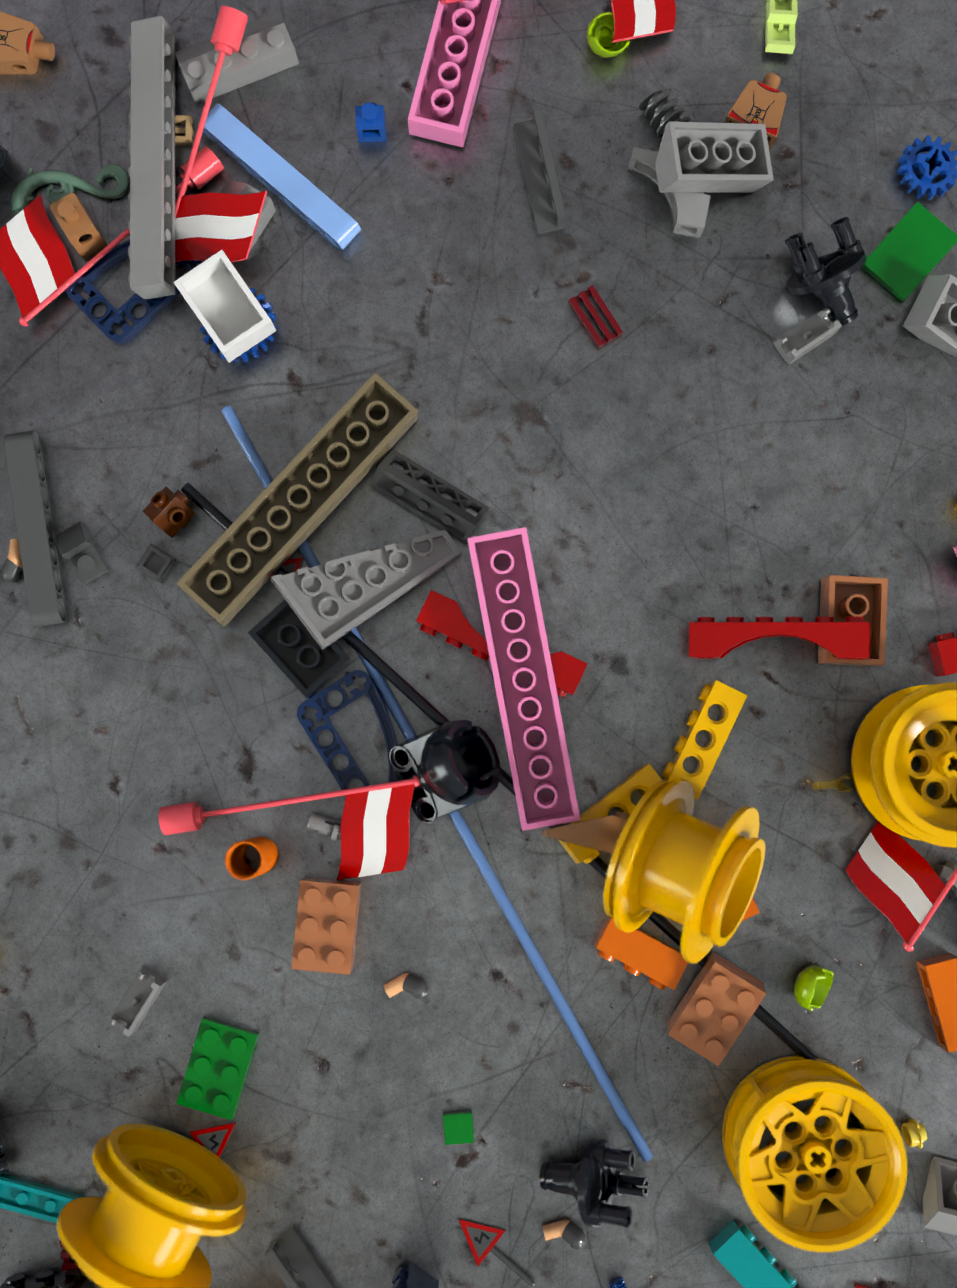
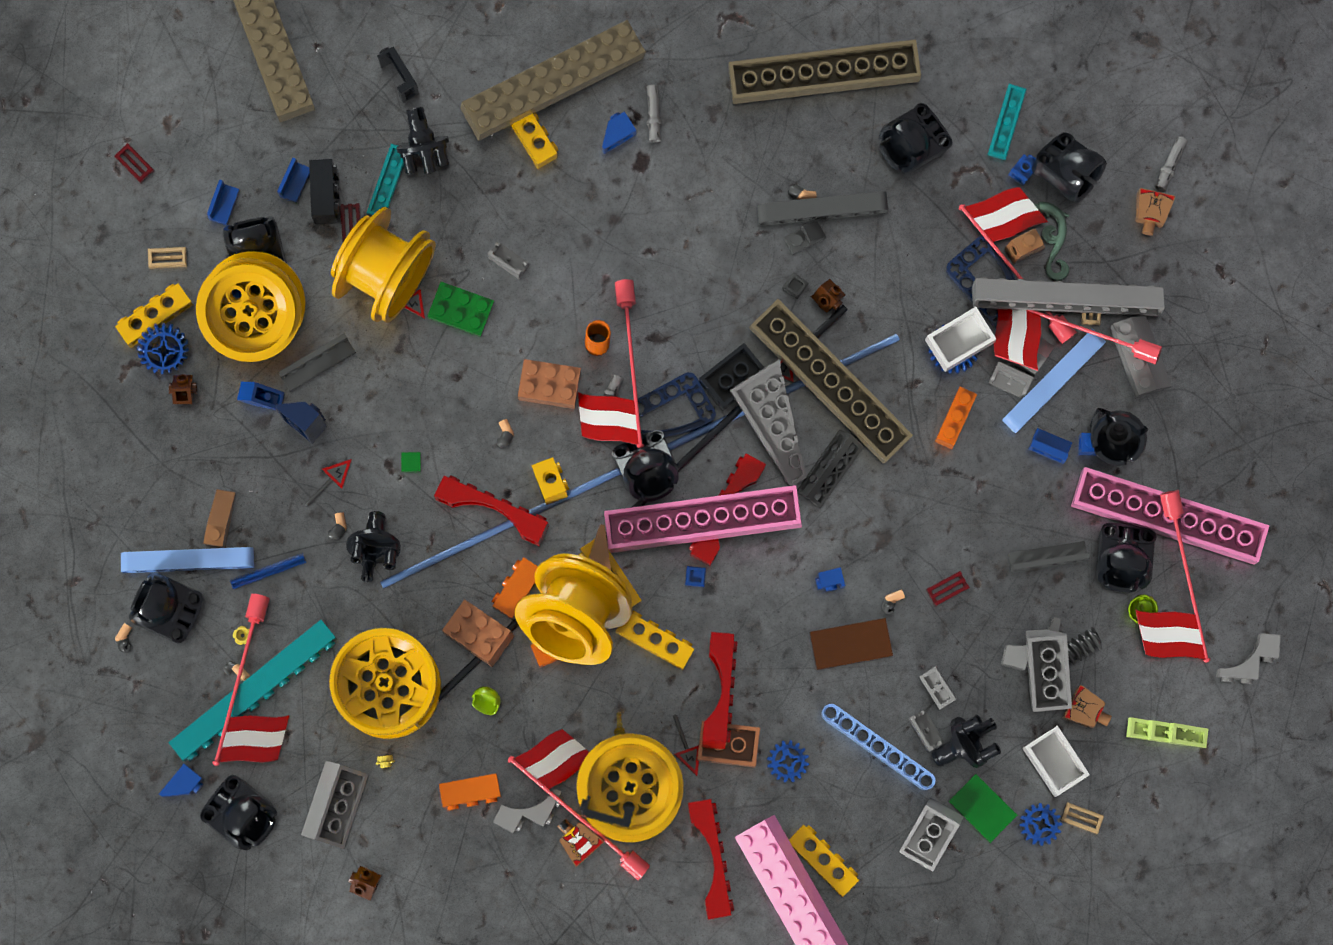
camera: 90 degrees right, 5 degrees down
none -> red arch [434,475,549,547]
none -> yellow brick [531,457,569,505]
none -> piece [673,714,699,776]
none -> blue tile [685,566,706,587]
none -> blue gear [767,740,809,783]
none -> reddish brown tile [810,618,893,670]
none -> blue brick [815,567,845,592]
none -> light blue beam [822,704,936,790]
none -> arm [882,589,905,615]
none -> light grey hinge [919,666,958,709]
none -> orange brick [935,387,977,449]
none -> light grey hinge [988,362,1034,399]
none -> white piece [1022,726,1090,797]
none -> blue panel [1028,428,1072,464]
none -> tan tile [1060,802,1104,834]
none -> black piece [1089,408,1148,466]
none -> black piece [1097,523,1157,593]

